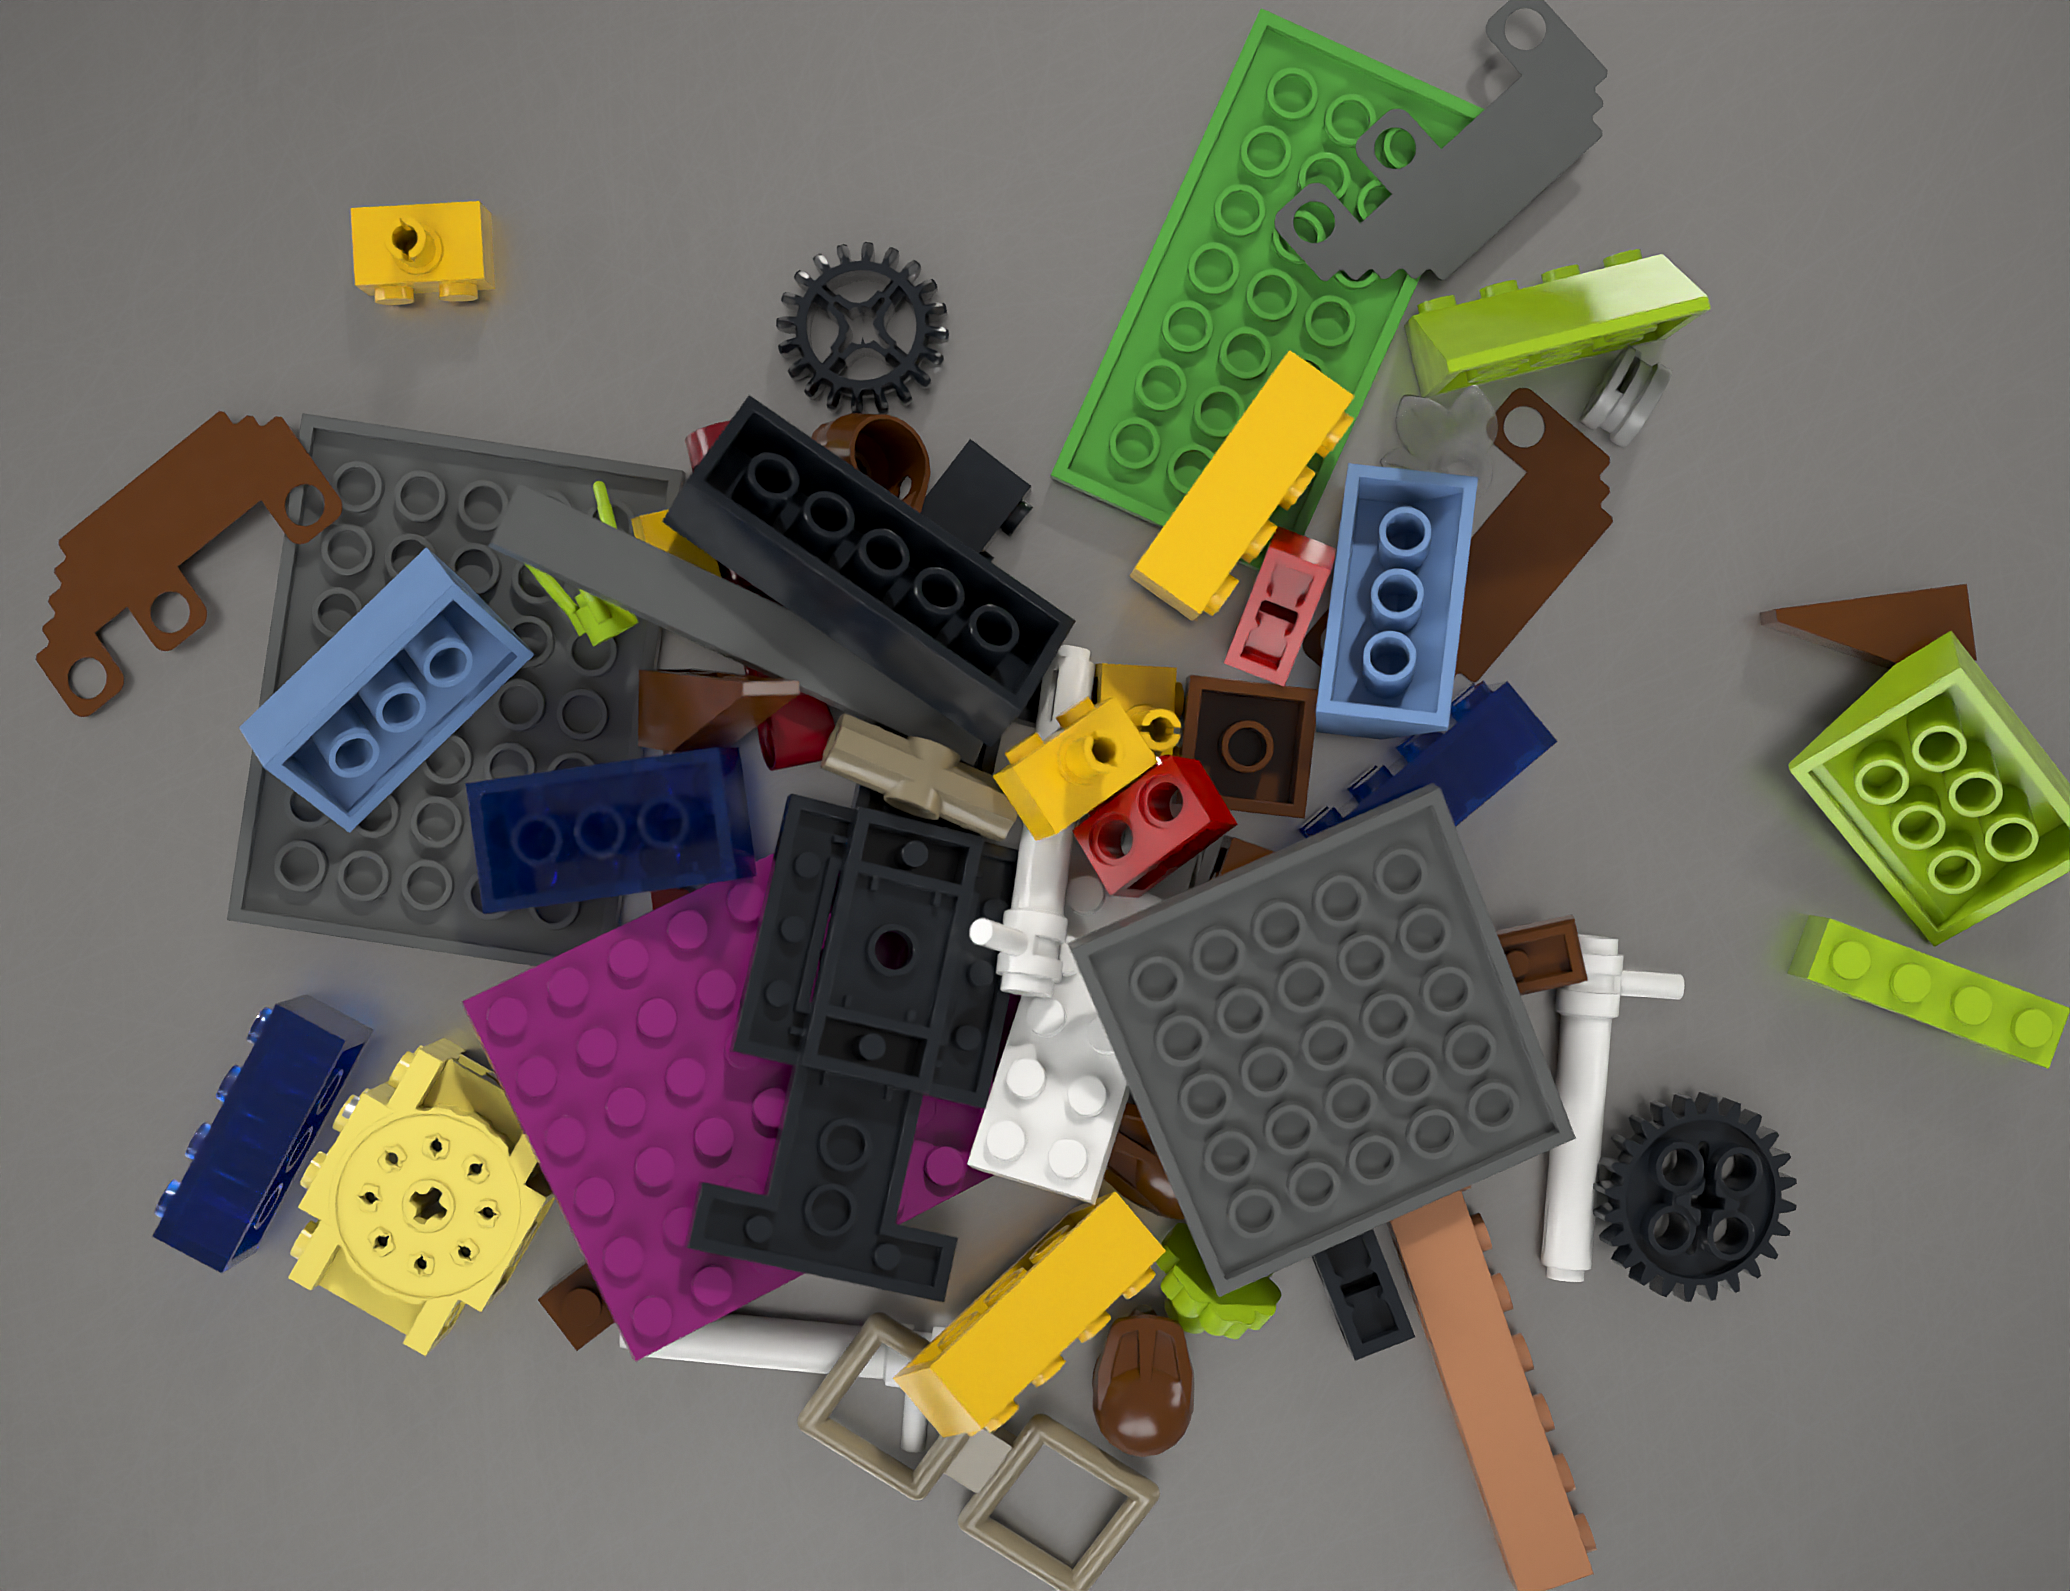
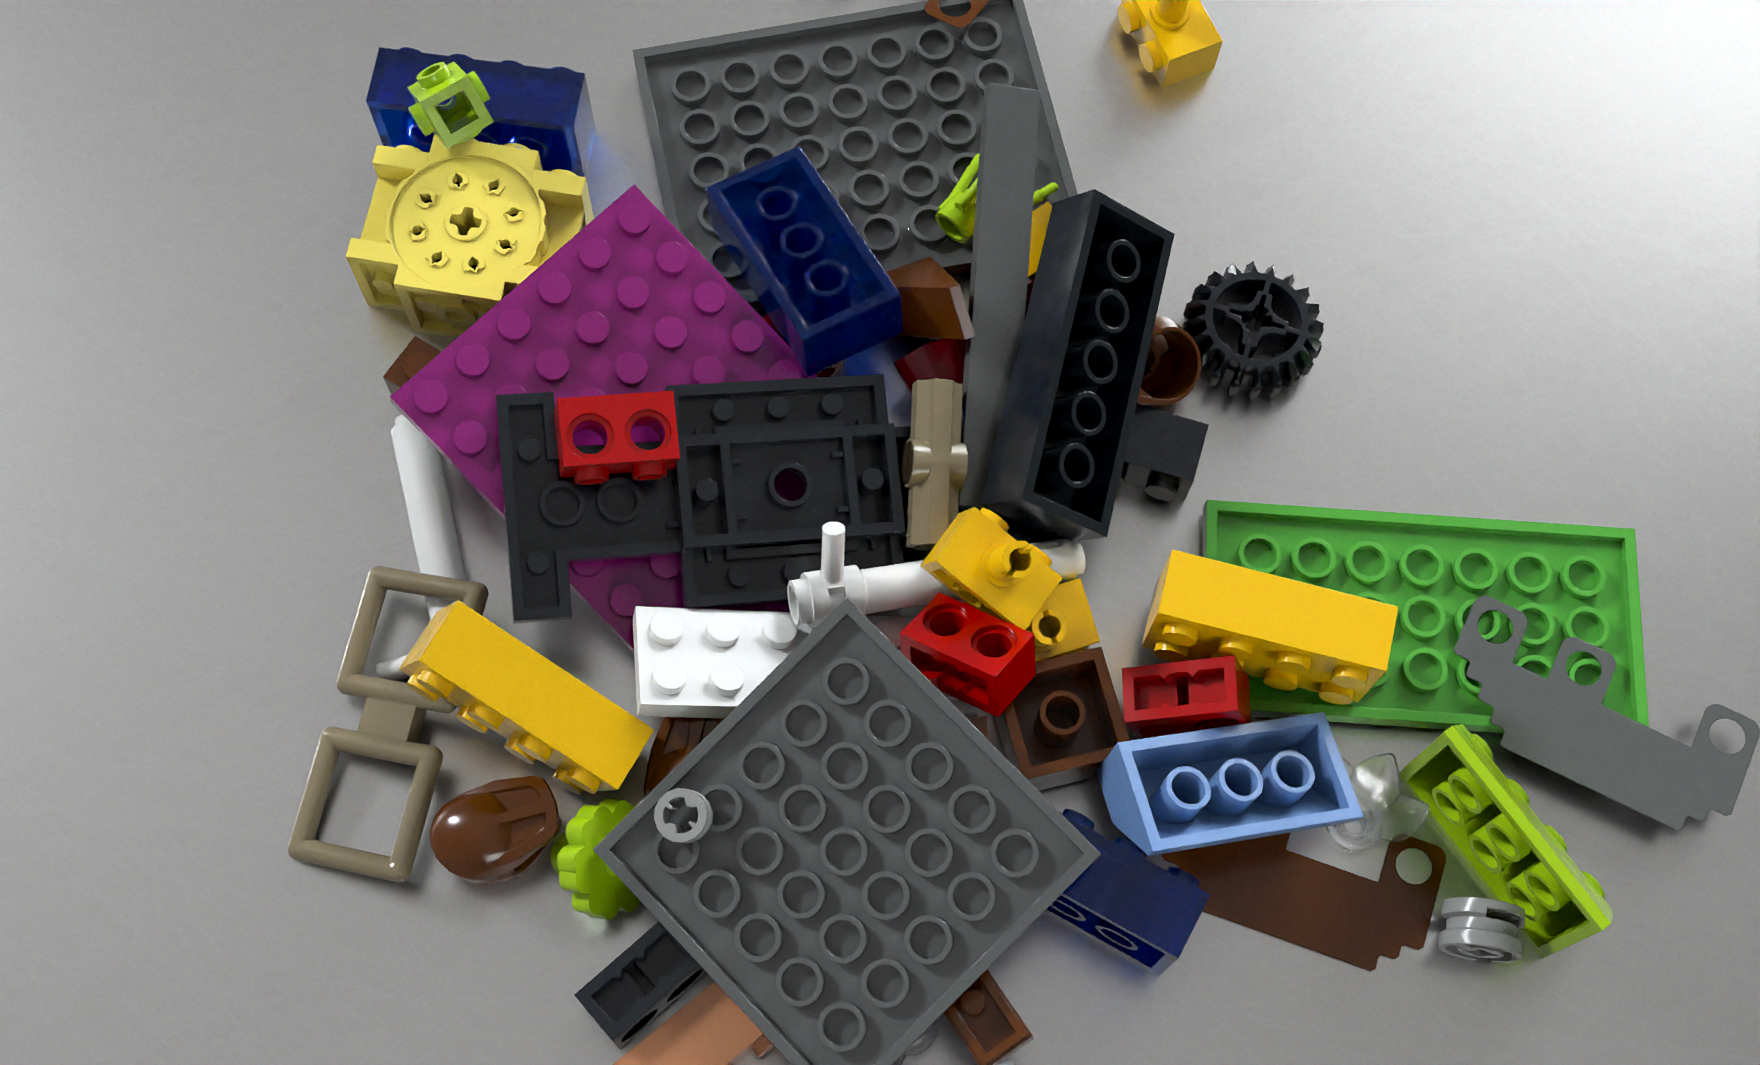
camera: 60 degrees right, 20 degrees down
medium blue slope [239,547,535,833] -> none
none -> lime brick [407,61,494,149]
none -> red brick [554,391,680,485]
none -> light grey bush [654,788,713,843]

